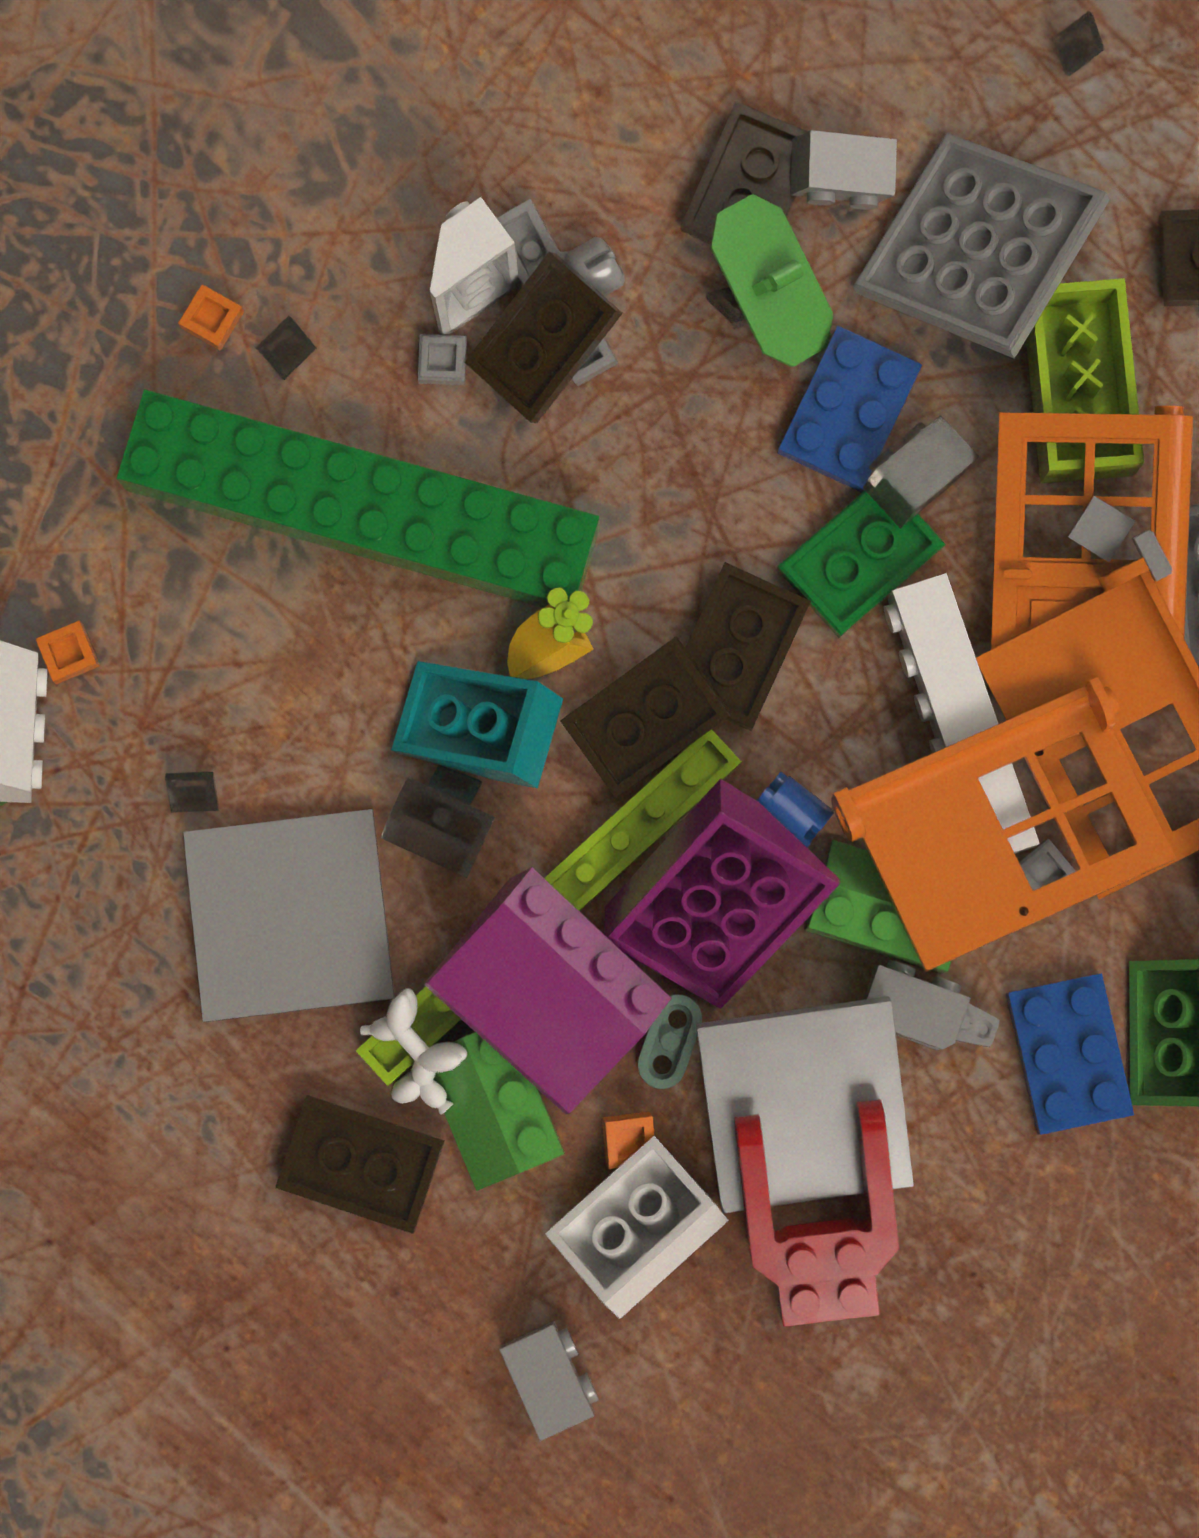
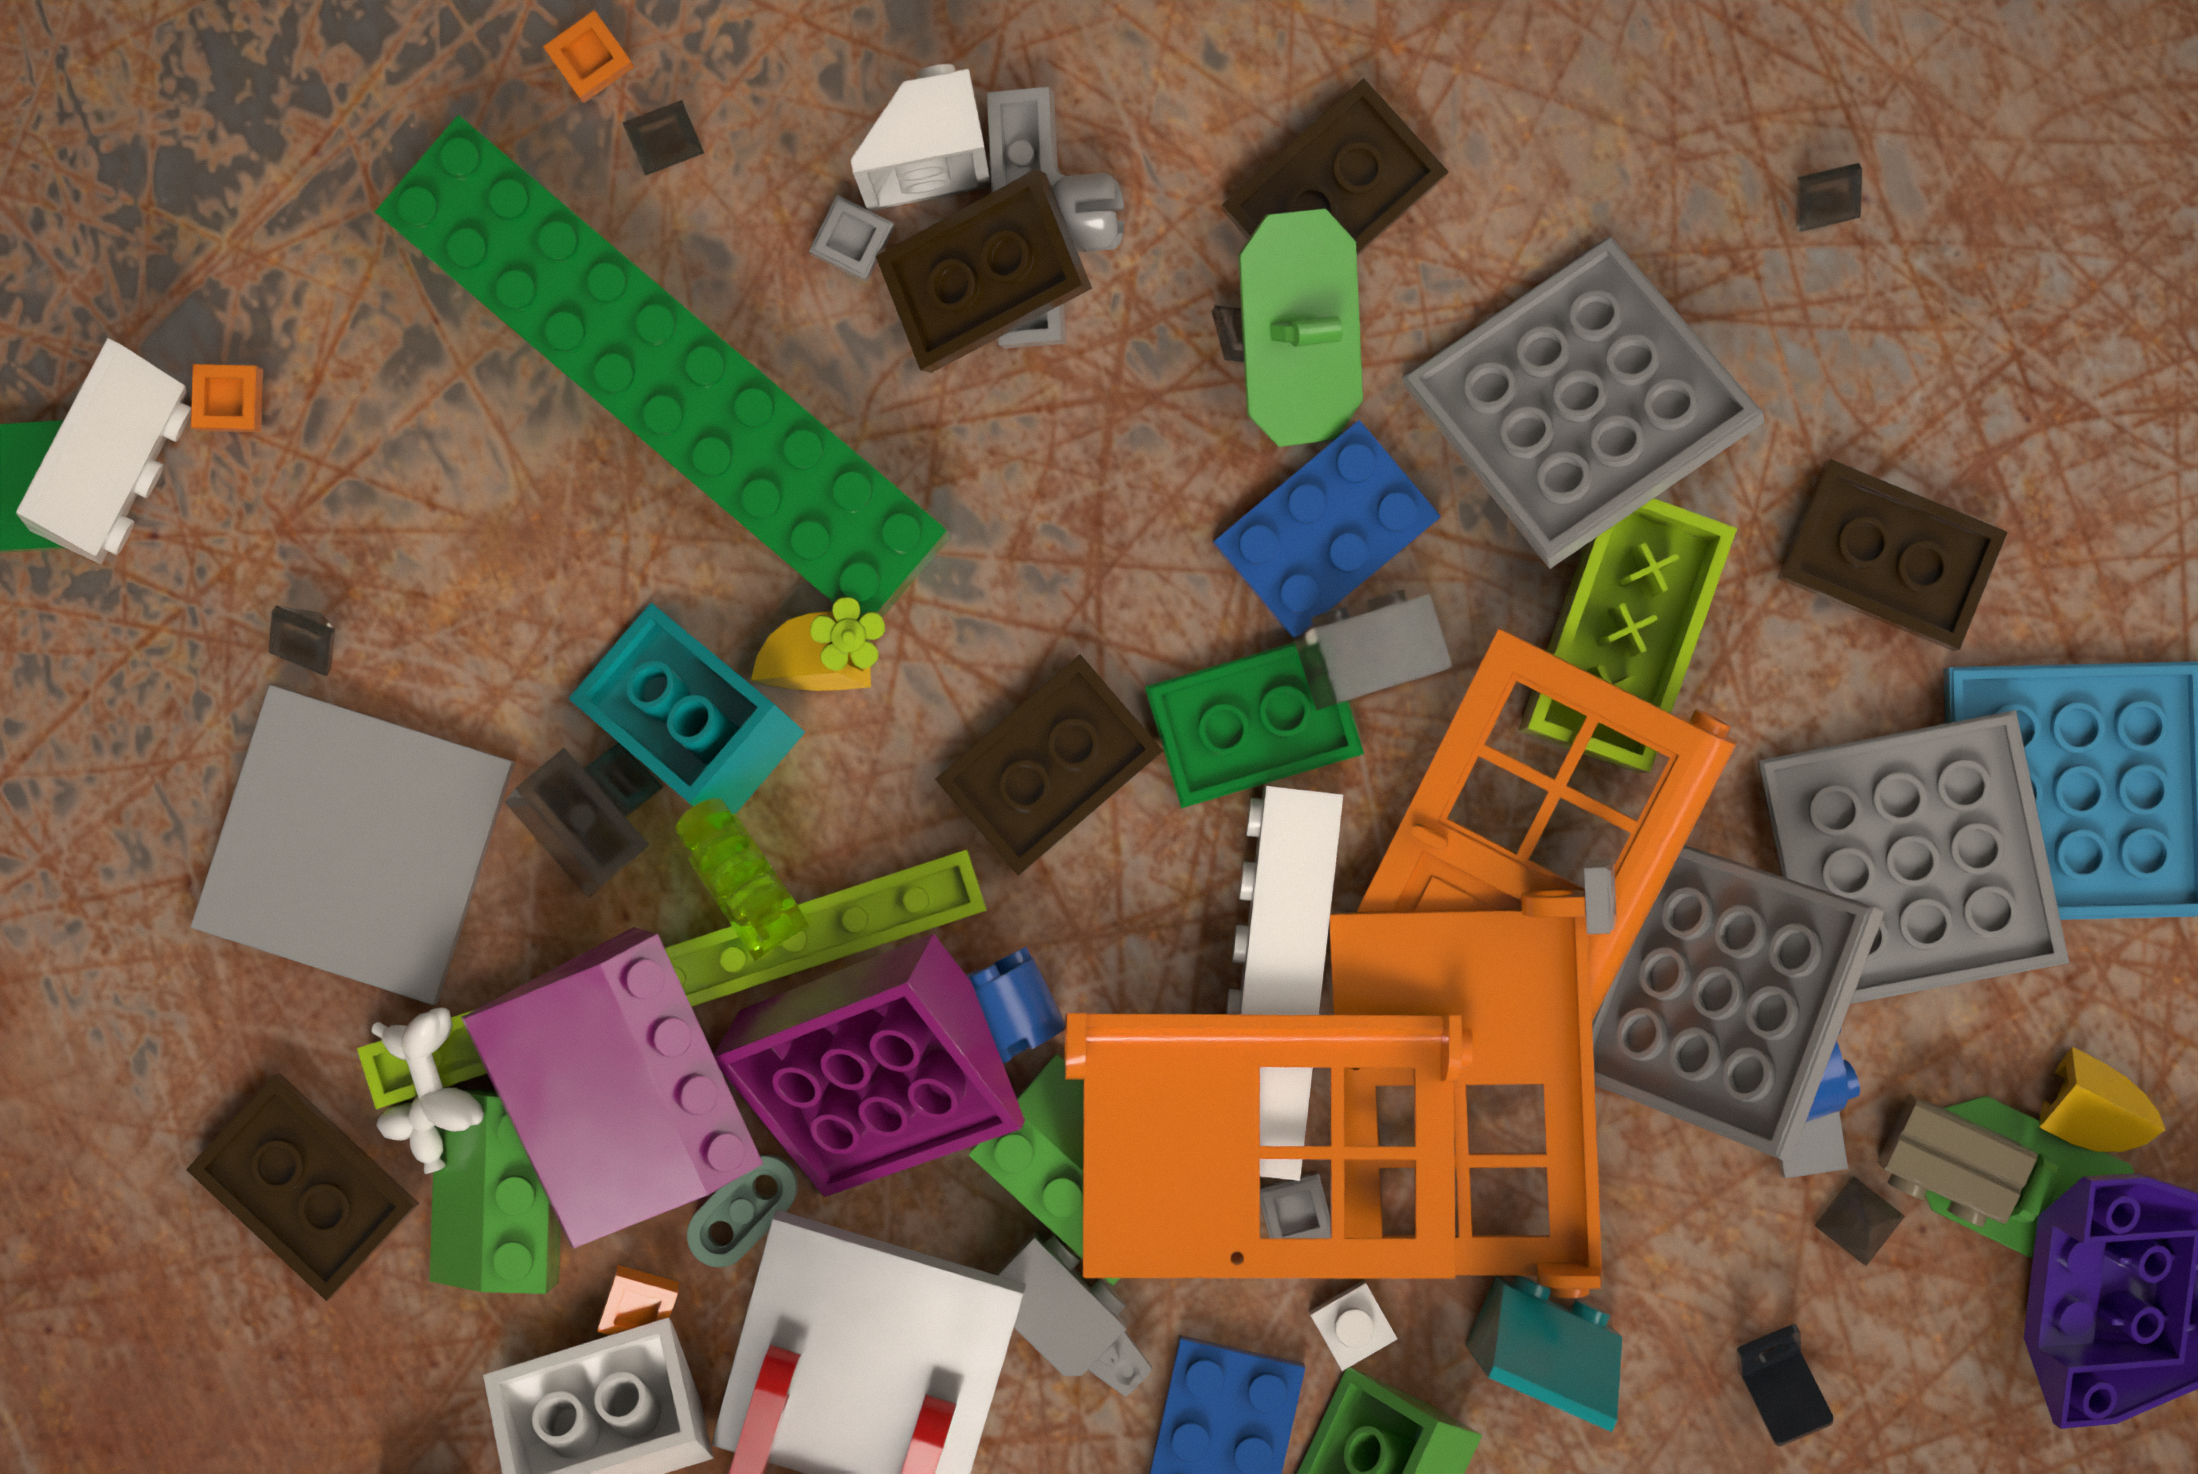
camera: 25 degrees right, 5 degrees up
dark brown plate [560,636,732,798] -> none
light grey brick [791,130,897,209] -> none
light grey tile [1068,496,1136,562] -> none
none -> clear neon green legs [675,798,809,961]
none -> white plate [1309,1280,1397,1371]

